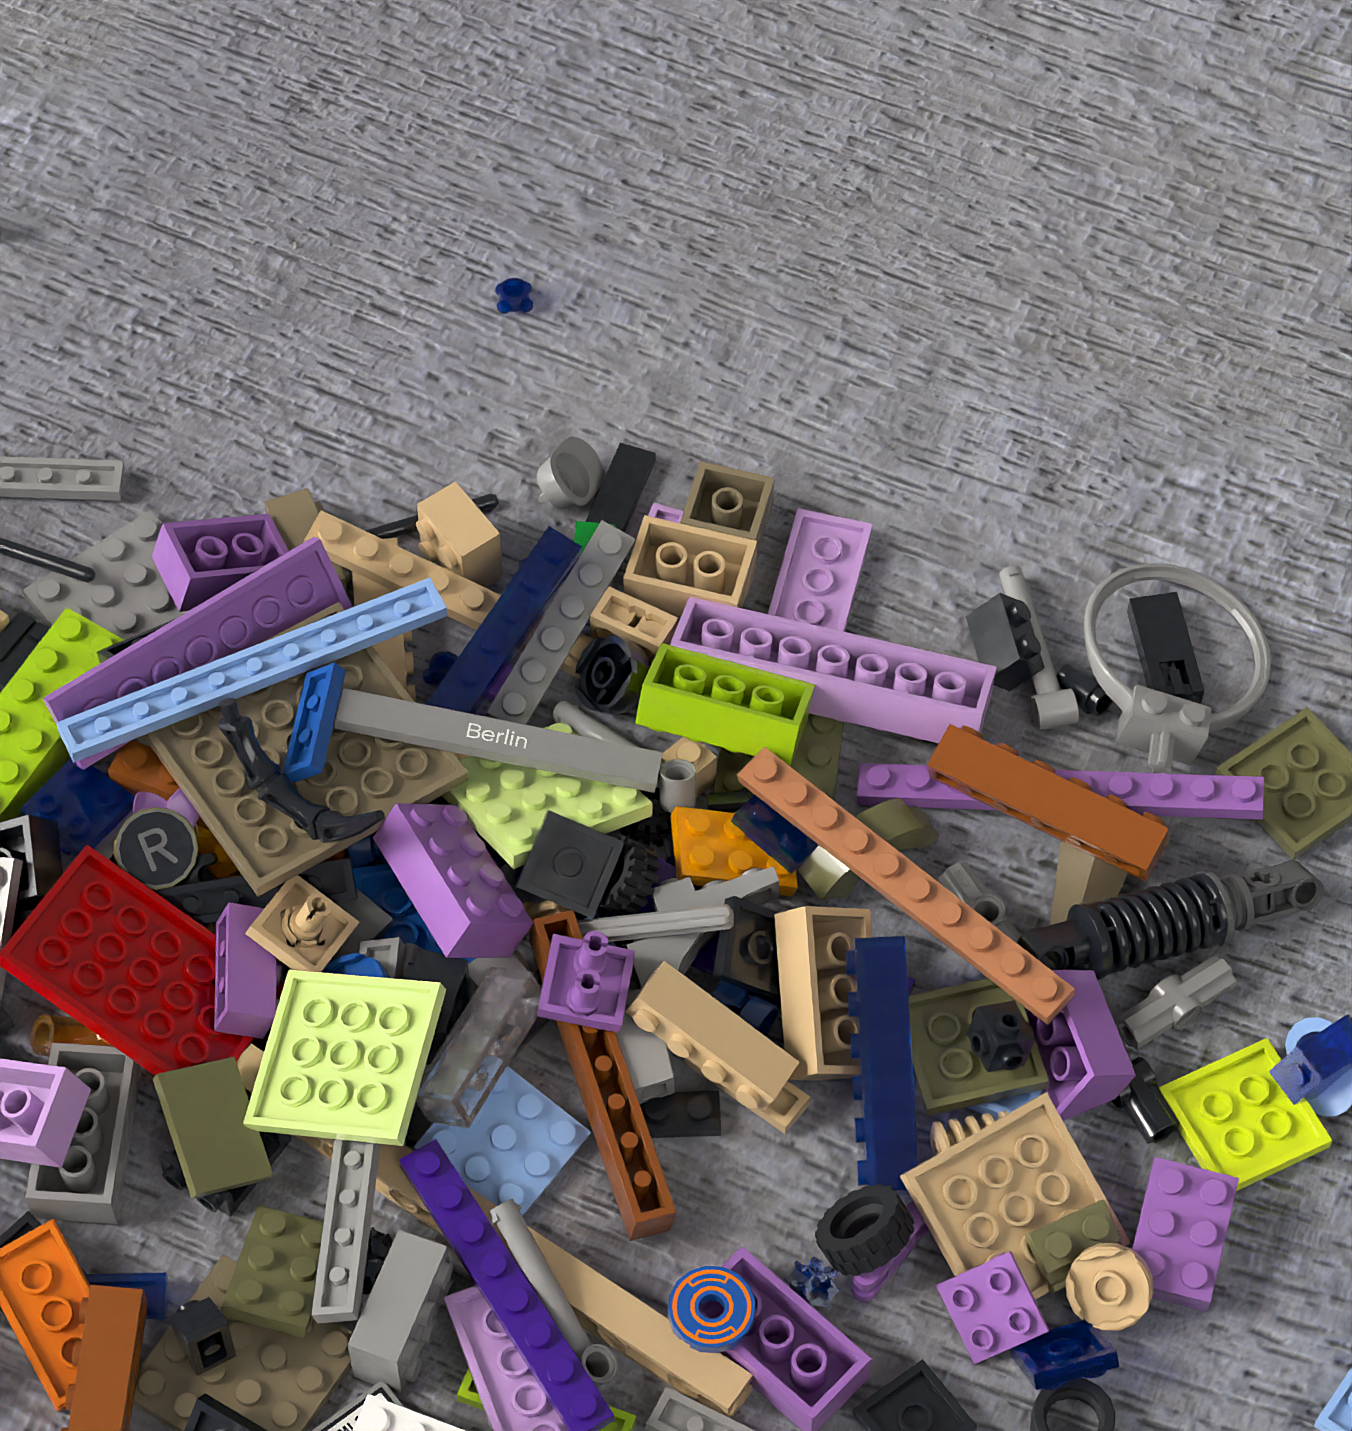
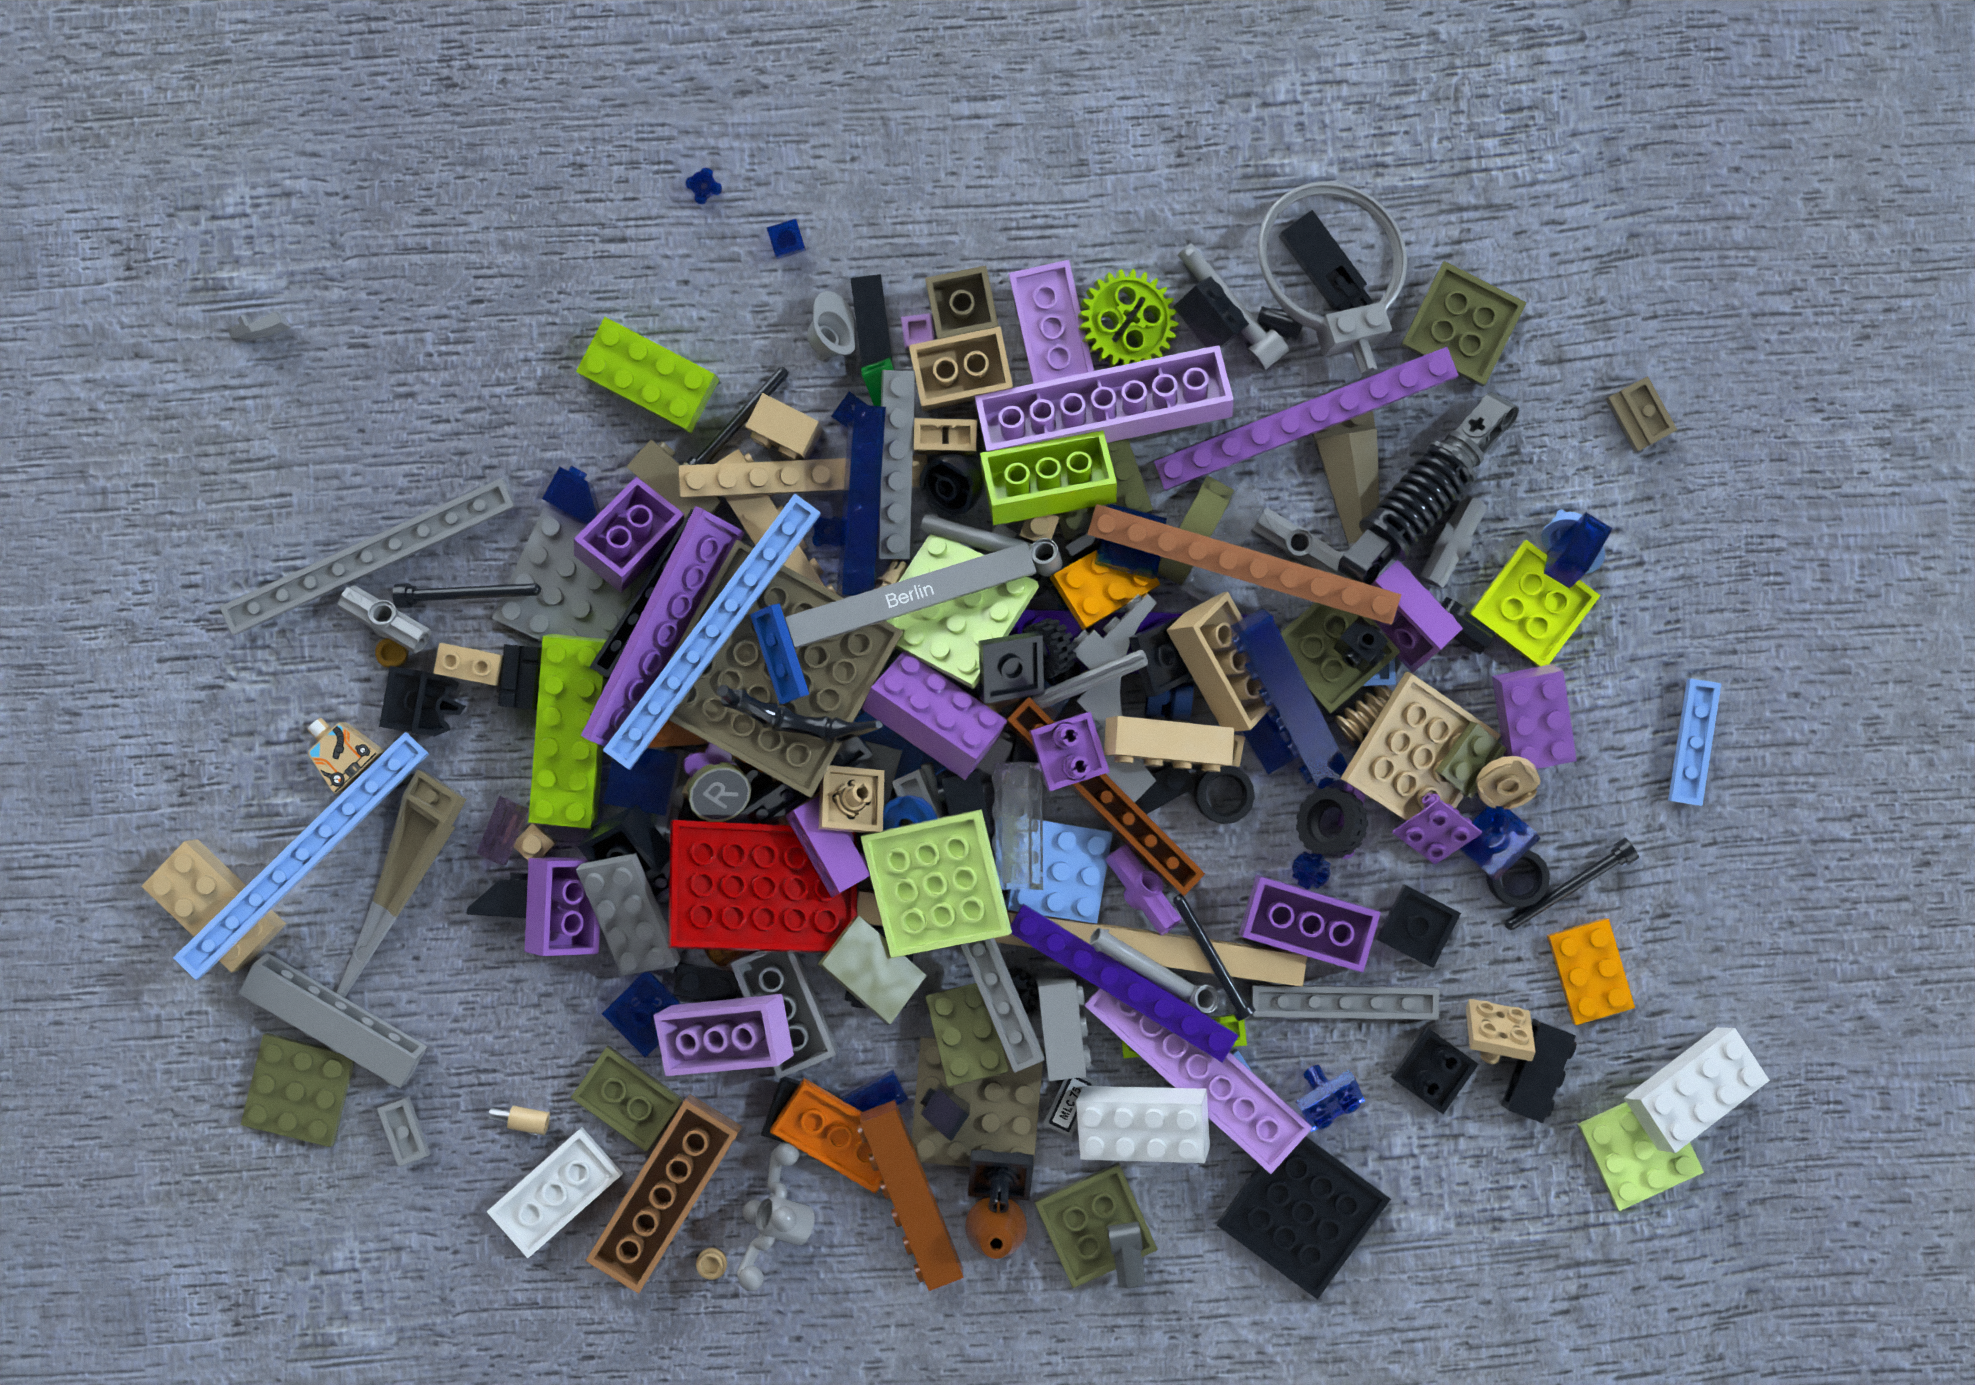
camera: 25 degrees left, 30 degrees up
blue tile [668,1266,755,1353] -> none
dark orange brick [927,724,1169,882] -> none
none -> clear blue slope [542,466,601,524]
none -> lime brick [576,317,719,434]
none -> clear blue plate [767,219,806,259]
none -> lime gear [1078,269,1178,368]
none -> medium lavender piece [1106,844,1182,936]
none -> black bar [1173,894,1256,1021]
none -> clear brick [1180,479,1270,602]
none -> black tyre [1194,766,1255,824]
none -> clear blue plate [1241,713,1295,775]

